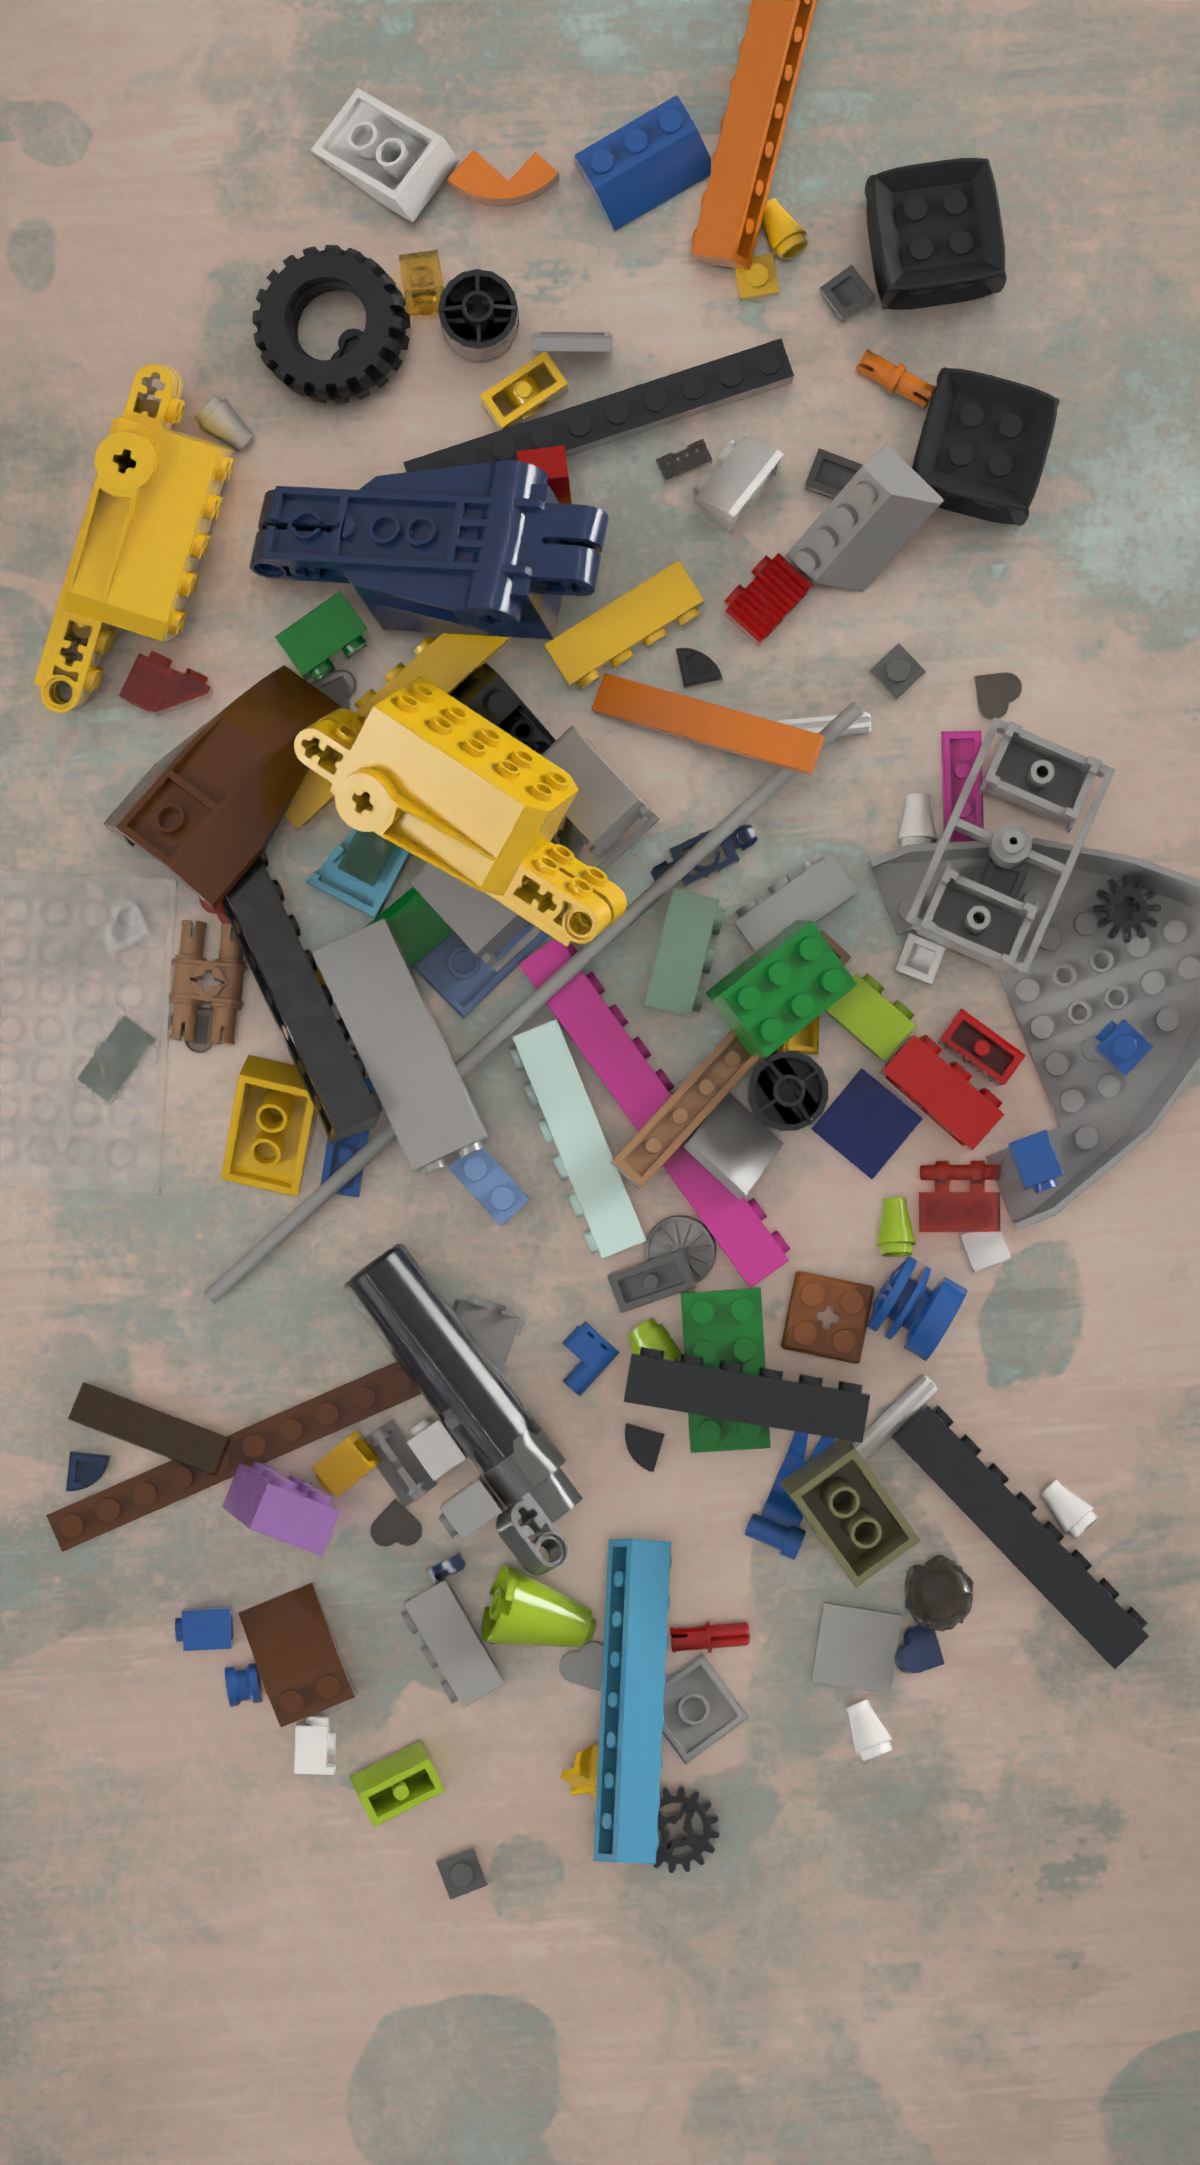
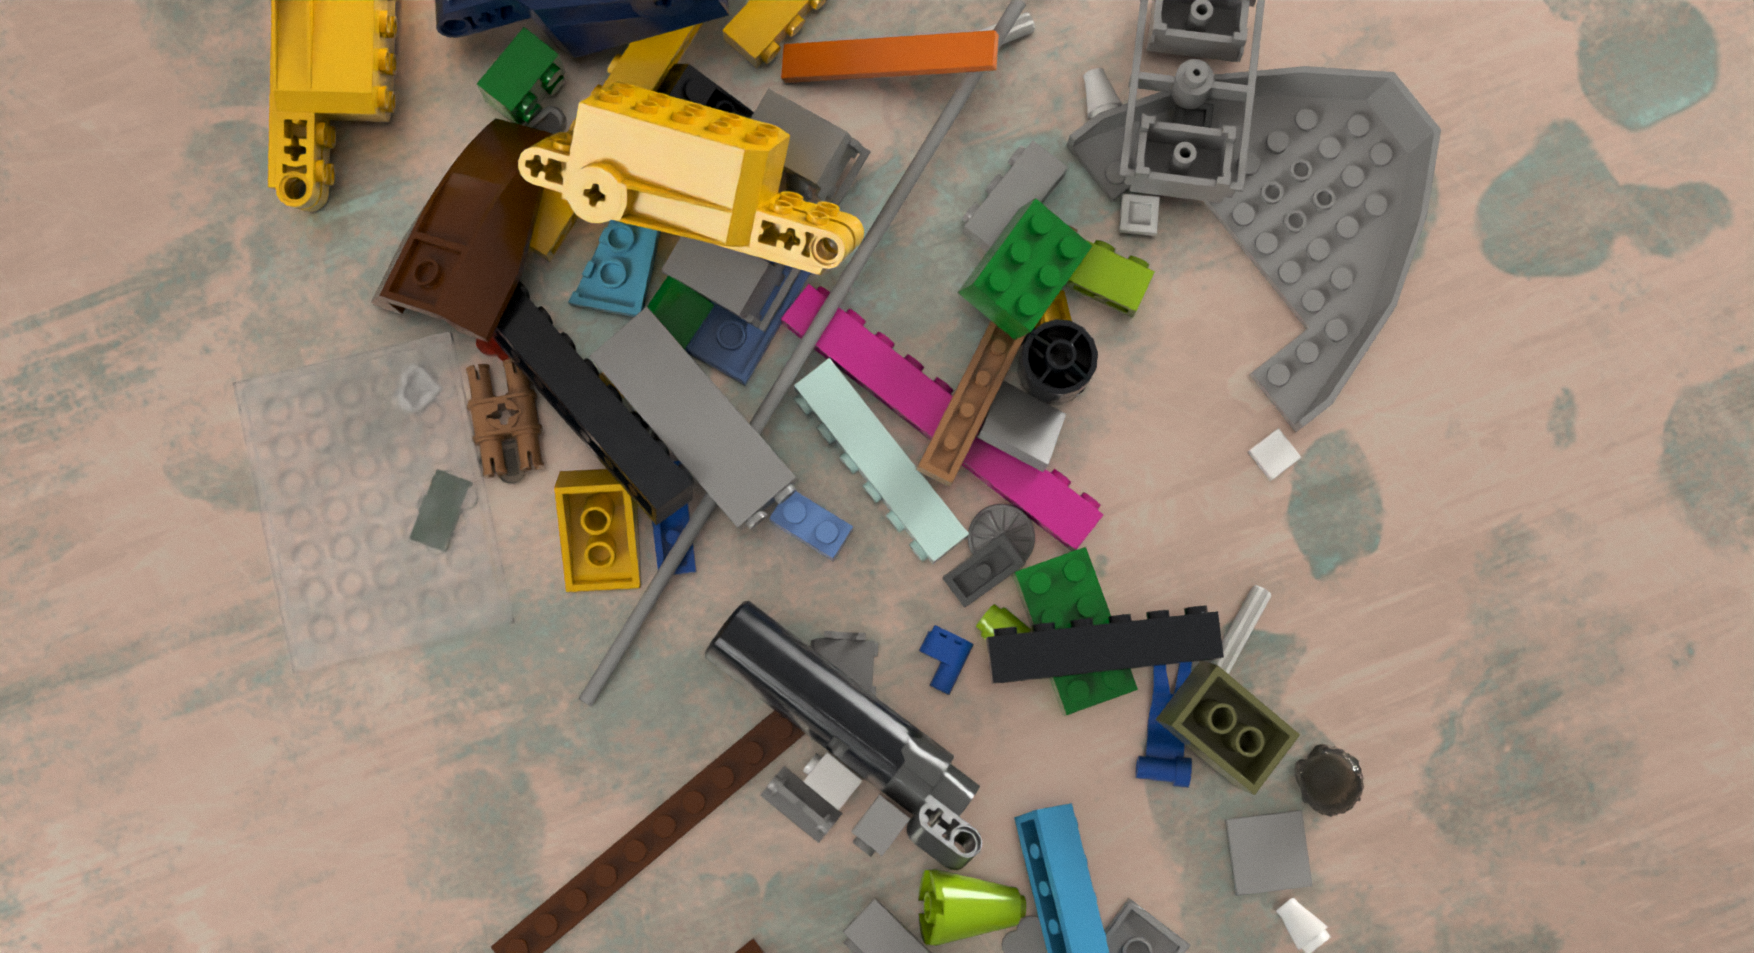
camera: 20 degrees left, 5 degrees down
dark blue tile [66,1451,111,1491] -> none
dark brown tile [68,1382,231,1476] -> none
clear red slope [119,651,214,716] -> none
medium lavender brick [222,1461,340,1556] -> none
yellow brick [312,1430,382,1498] -> none
clear green tile [337,830,396,887] -> none
clear smoke tile [370,1498,423,1547] -> none
dark blue tile [426,1551,467,1583] -> none
black tile [625,1423,665,1473] -> none
sand green brick [643,888,725,1019] -> none
dark blue piece [650,824,758,887] -> none
red axle [670,1621,750,1653] -> none
black tile [676,648,723,688] -> none
dark orange brick [781,1271,874,1364] -> none
clear blue tile [811,1068,923,1180] -> none
blue wheel [867,1256,968,1361] -> none
lime cone [877,1198,916,1257] -> none
red brick [879,1034,1005,1151] -> none
black brick [891,1404,1149,1669] -> none
dark blue tile [895,1624,945,1674] -> none
clear red plate [919,1160,1001,1232] -> none
red brick [938,1008,1026,1086] -> none
dark pink tile [941,730,984,842] -> none
blue brick [1008,1129,1063,1194] -> none
white cone [1040,1480,1098,1540] -> none
black gear [1092,874,1161,943] -> none
blue brick [1094,1019,1154,1076] -> none

